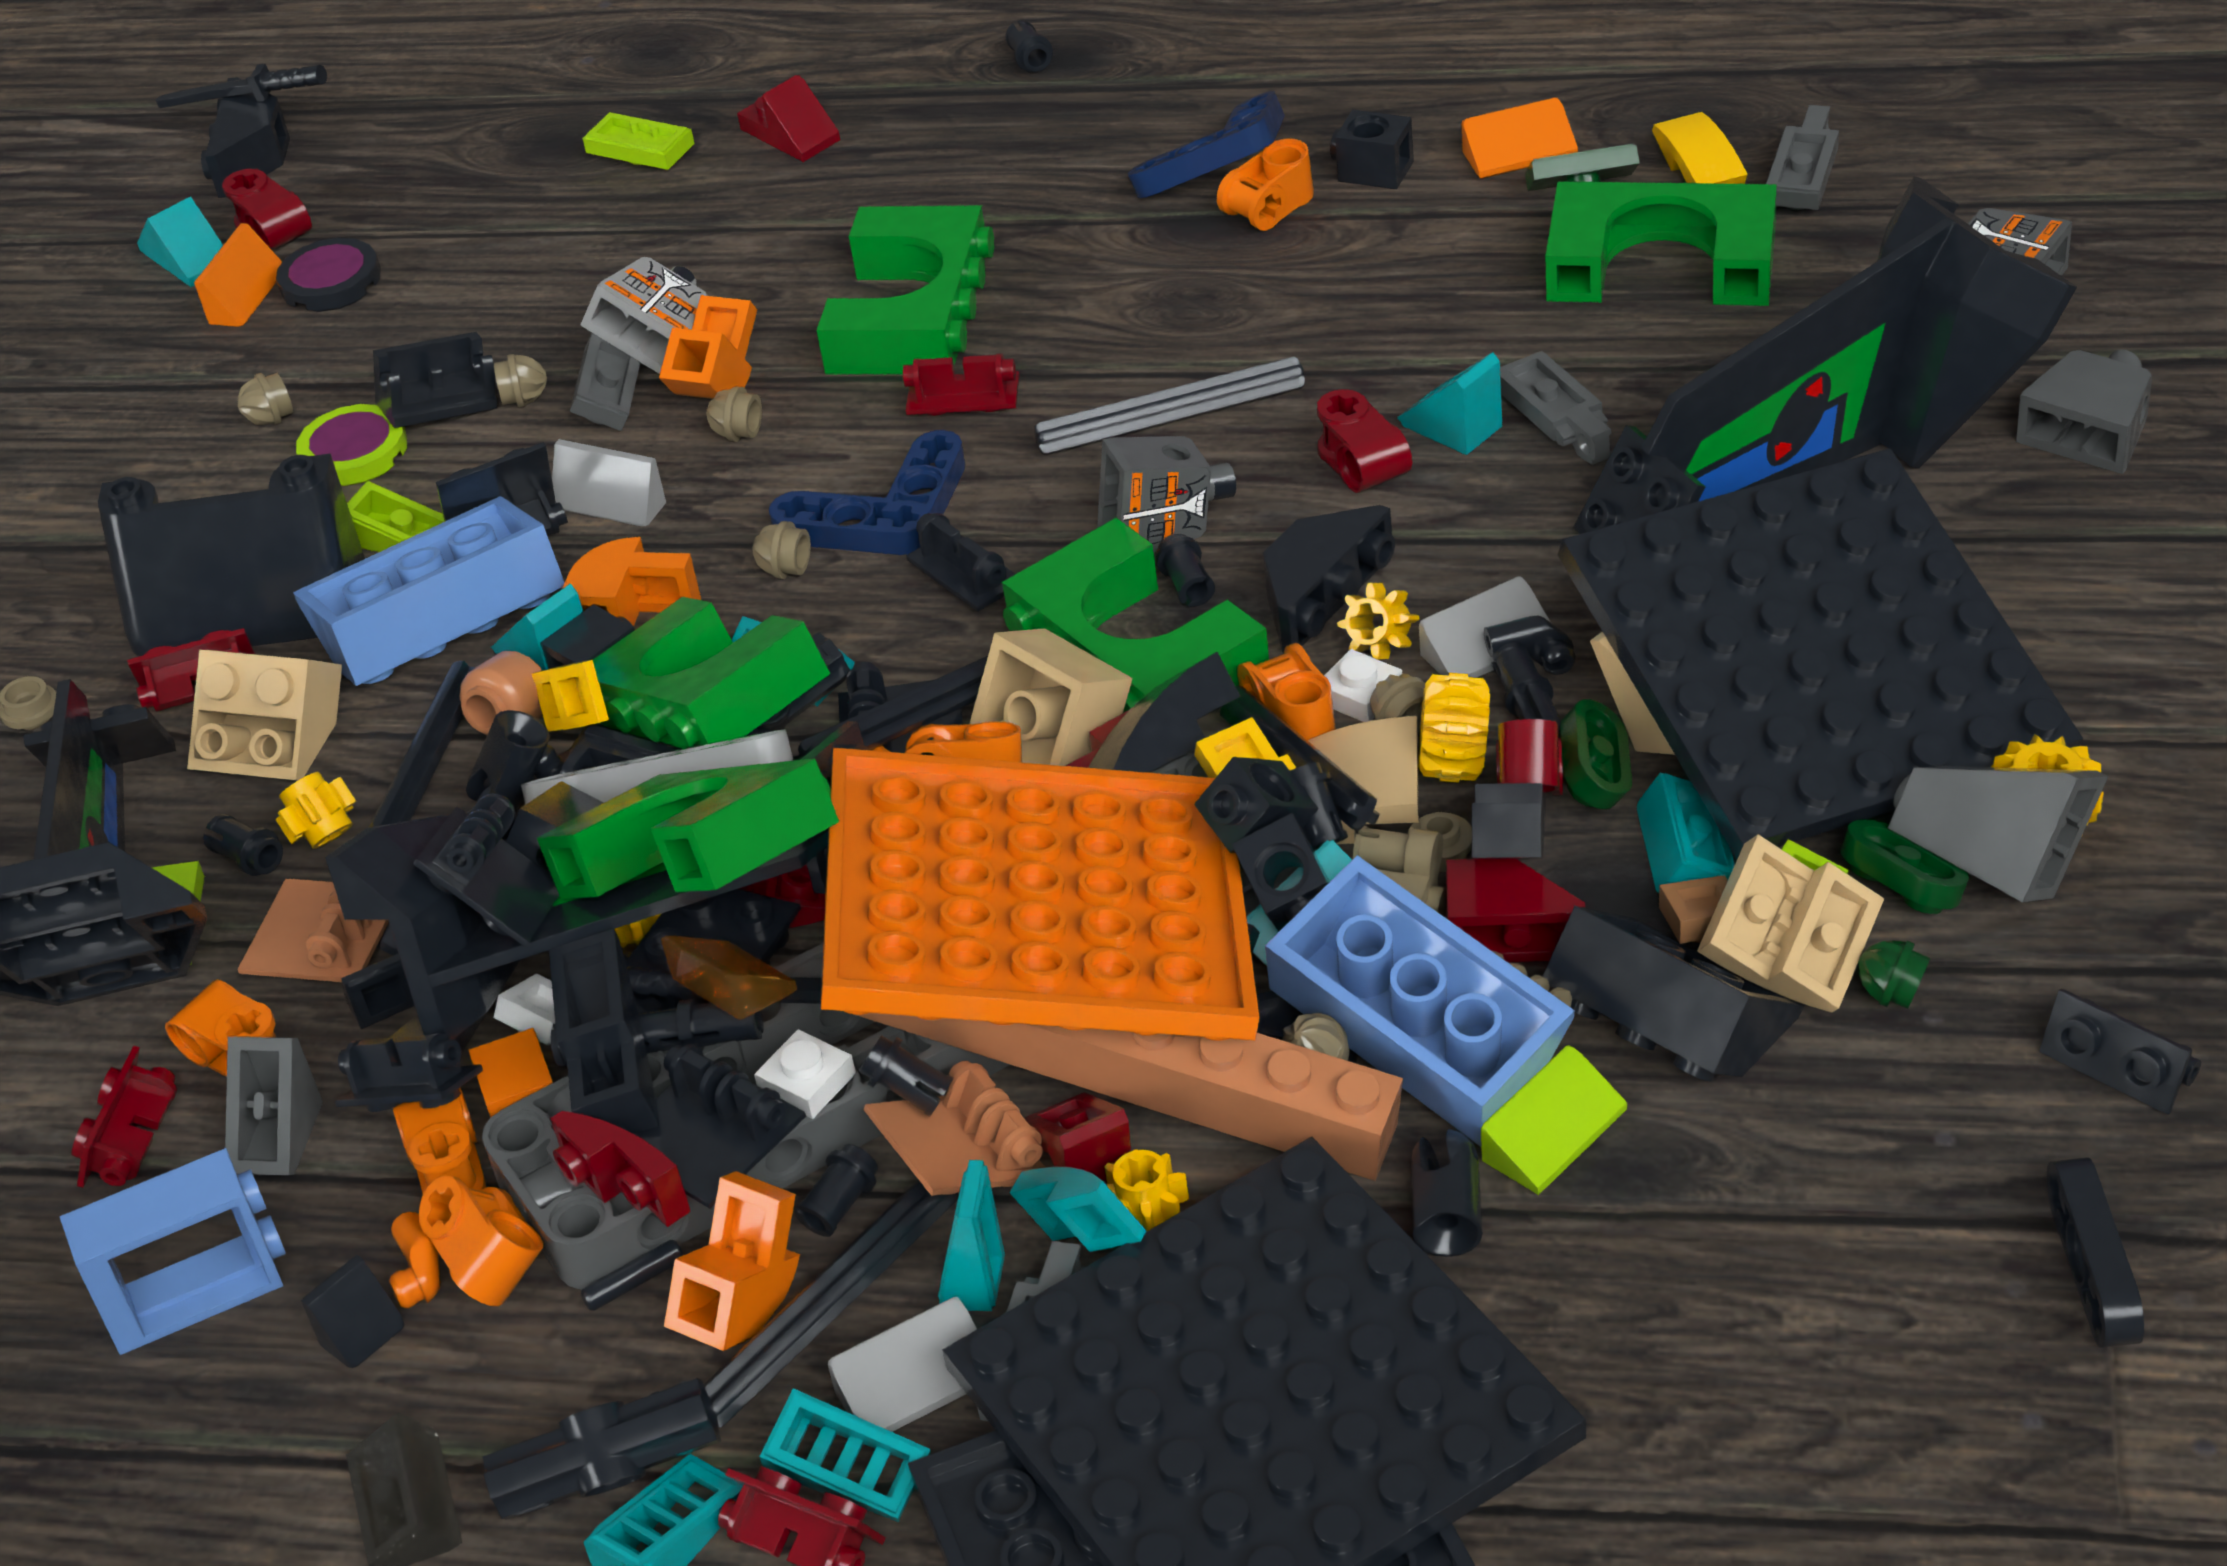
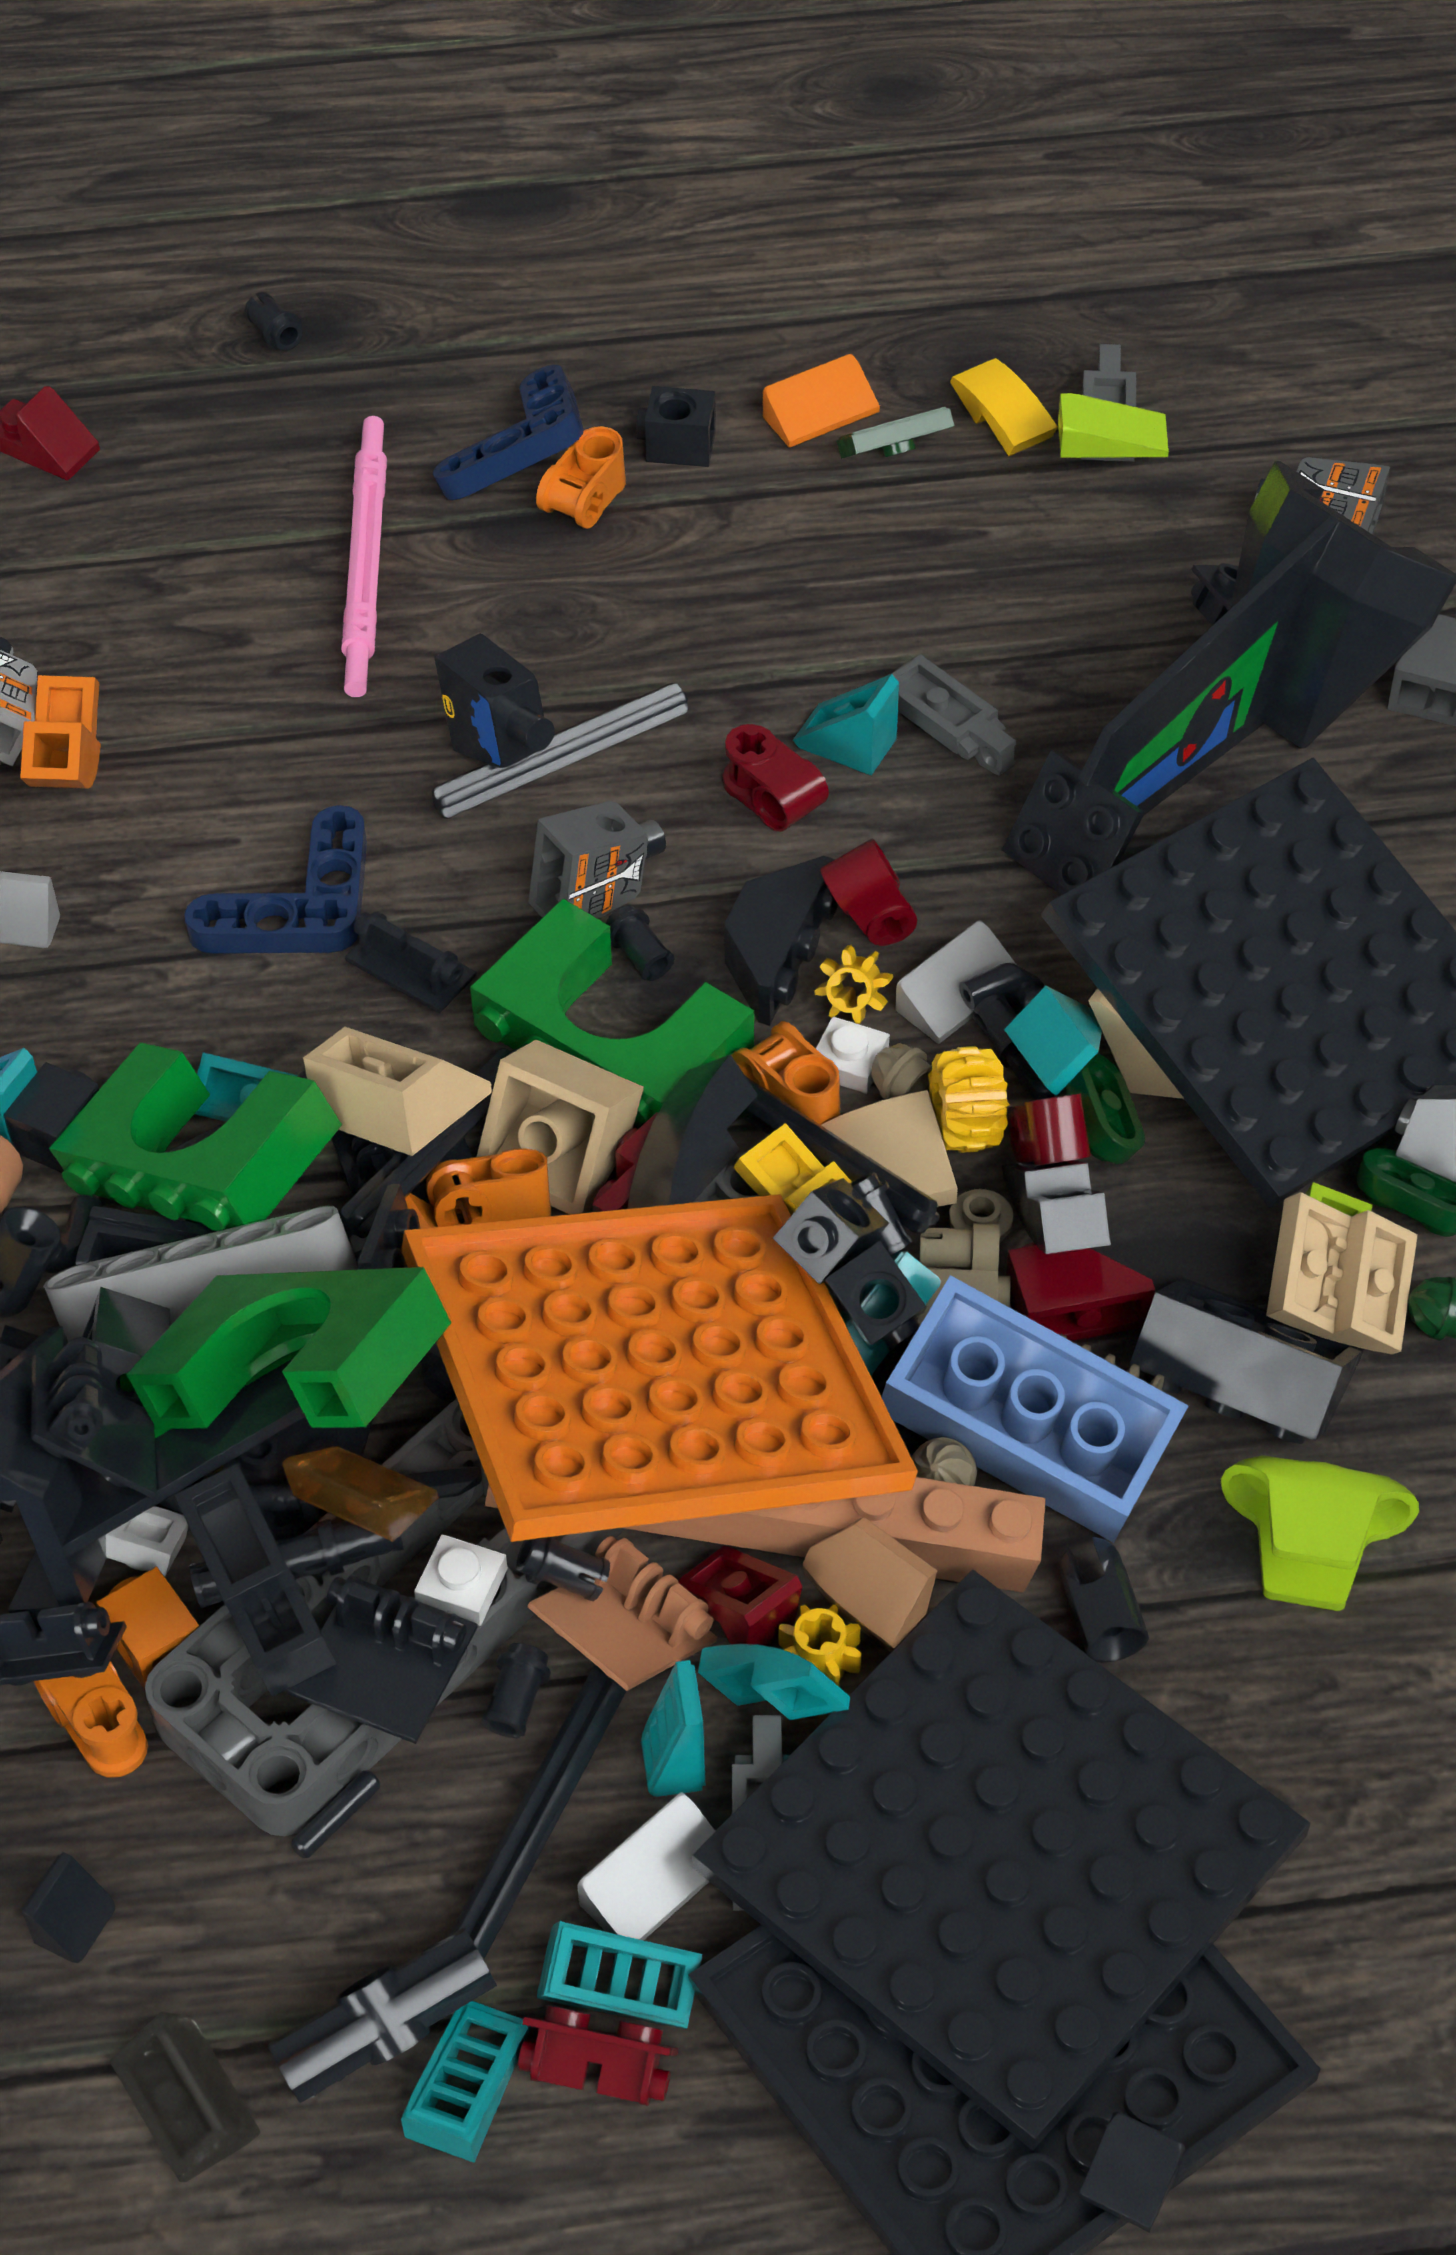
camera: 20 degrees left, 10 degrees up
orange arm [389,1212,440,1309] -> none
orange piece [419,1175,543,1306] -> none
yellow slope [532,660,609,732] -> none
dark red slope [550,1111,691,1227] -> none
orange brick [562,537,701,626] -> none
orange brick [664,1171,800,1351] -> none
dark tan plate [706,386,762,442] -> none
dark tan plate [752,521,811,579] -> none
green arch [816,205,994,375] -> none
dark red hinge [903,353,1020,416] -> none
lime slope [1481,1045,1627,1195] -> none
green arch [1545,181,1777,306] -> none
teal slope [1637,772,1735,893] -> none
medium nougat plate [1659,875,1728,944] -> none
none -> tan slope [303,1027,492,1156]
none -> bright pink axle [341,416,387,697]
none -> black torso [434,633,555,768]
none -> medium nougat slope [803,1517,937,1652]
none -> dark red piece [820,838,918,946]
none -> teal slope [1004,985,1102,1096]
none -> lime slope [1058,393,1169,458]
none -> lime piece [1221,1455,1419,1611]

